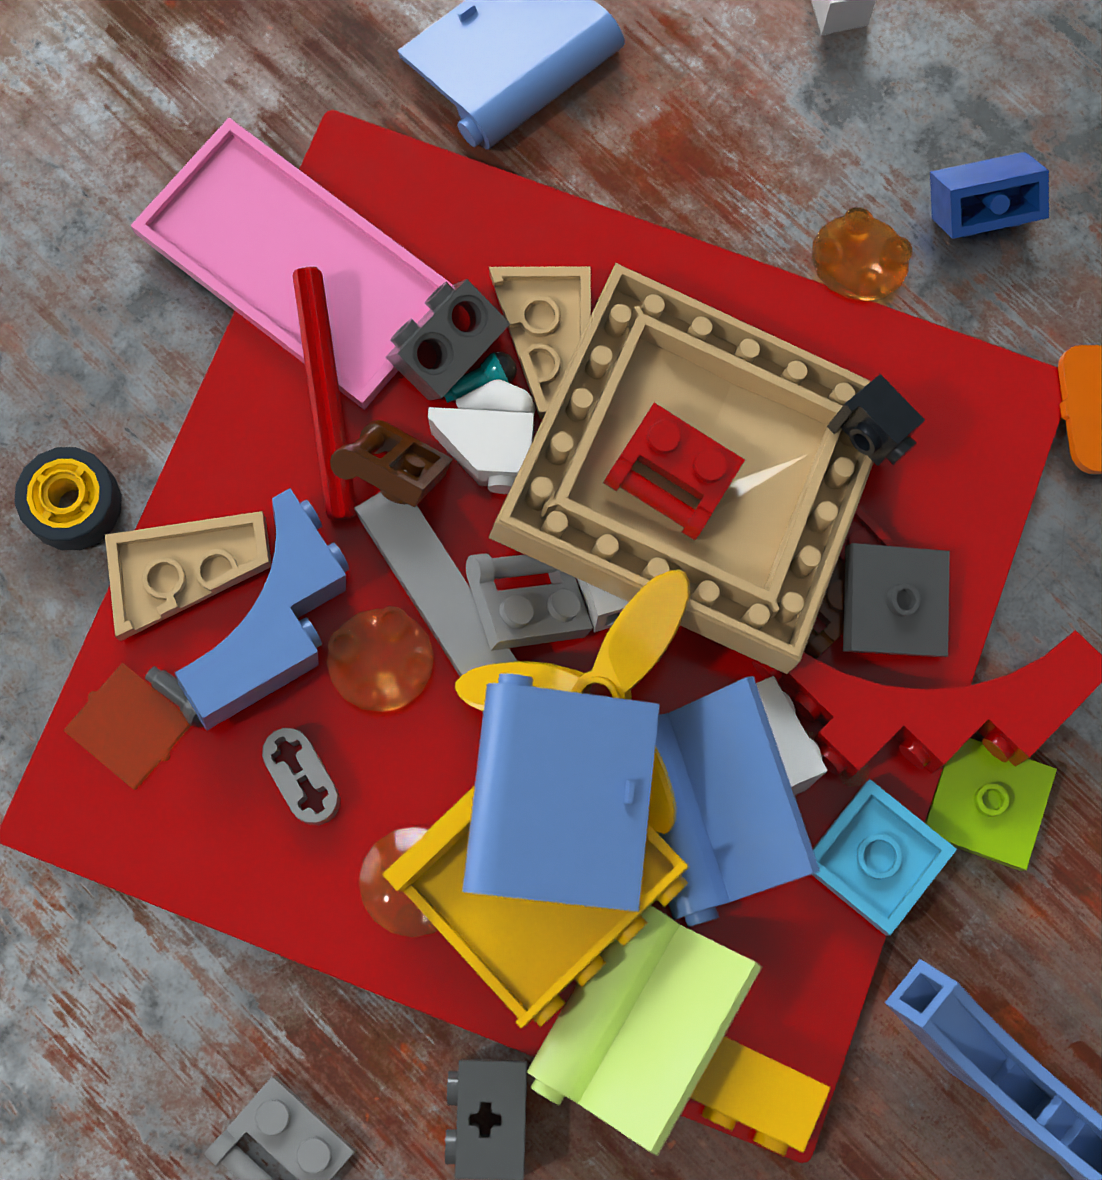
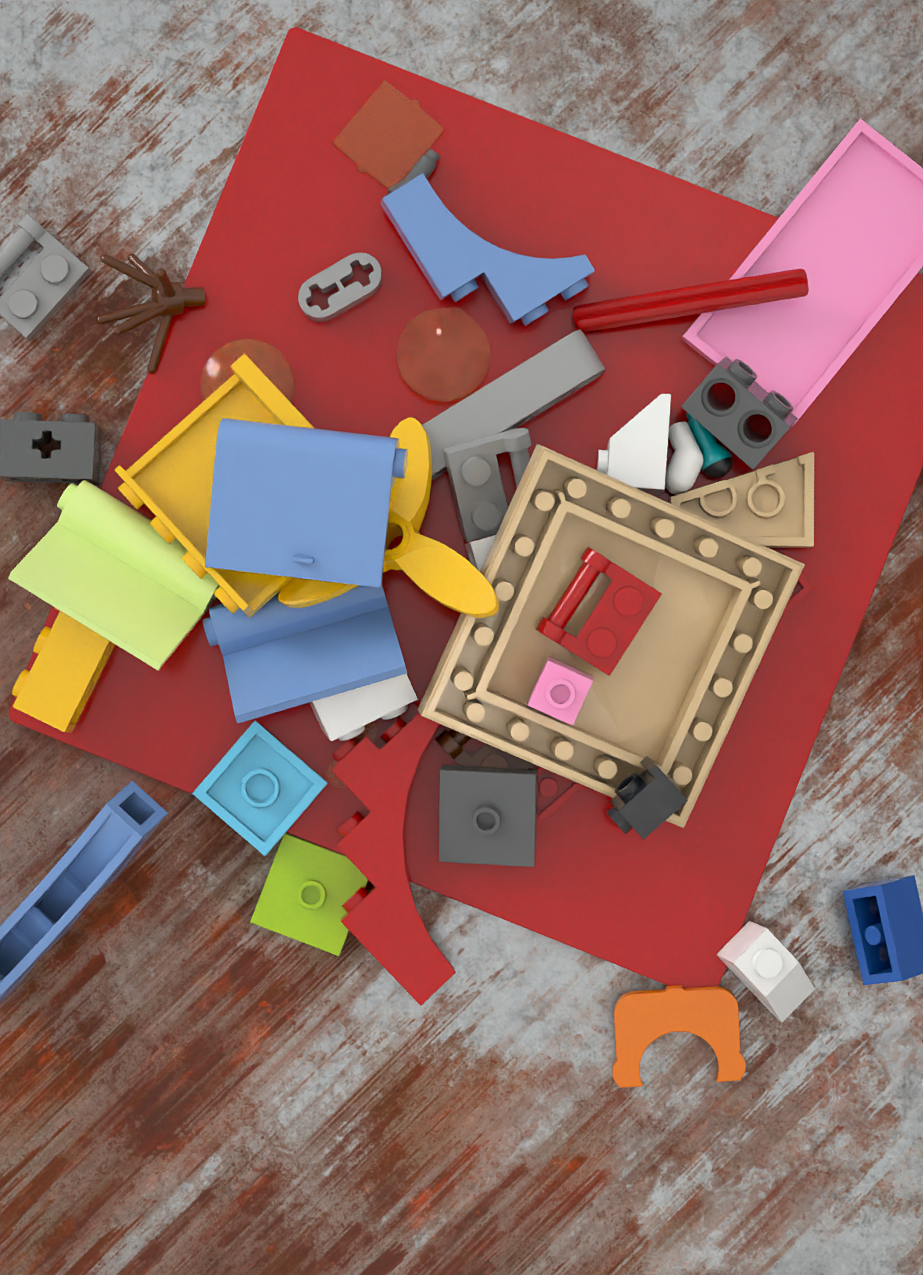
camera: 90 degrees right, 10 degrees up
wheel [14,447,122,550] -> none
tan wing [105,511,272,641] -> none
reddish brown plate [330,420,453,508] -> none
clear orange dish [811,207,913,302] -> none
none -> reddish brown plant [96,254,205,373]
none -> bright pink brick [528,656,593,726]
none -> white slope [716,921,815,1023]

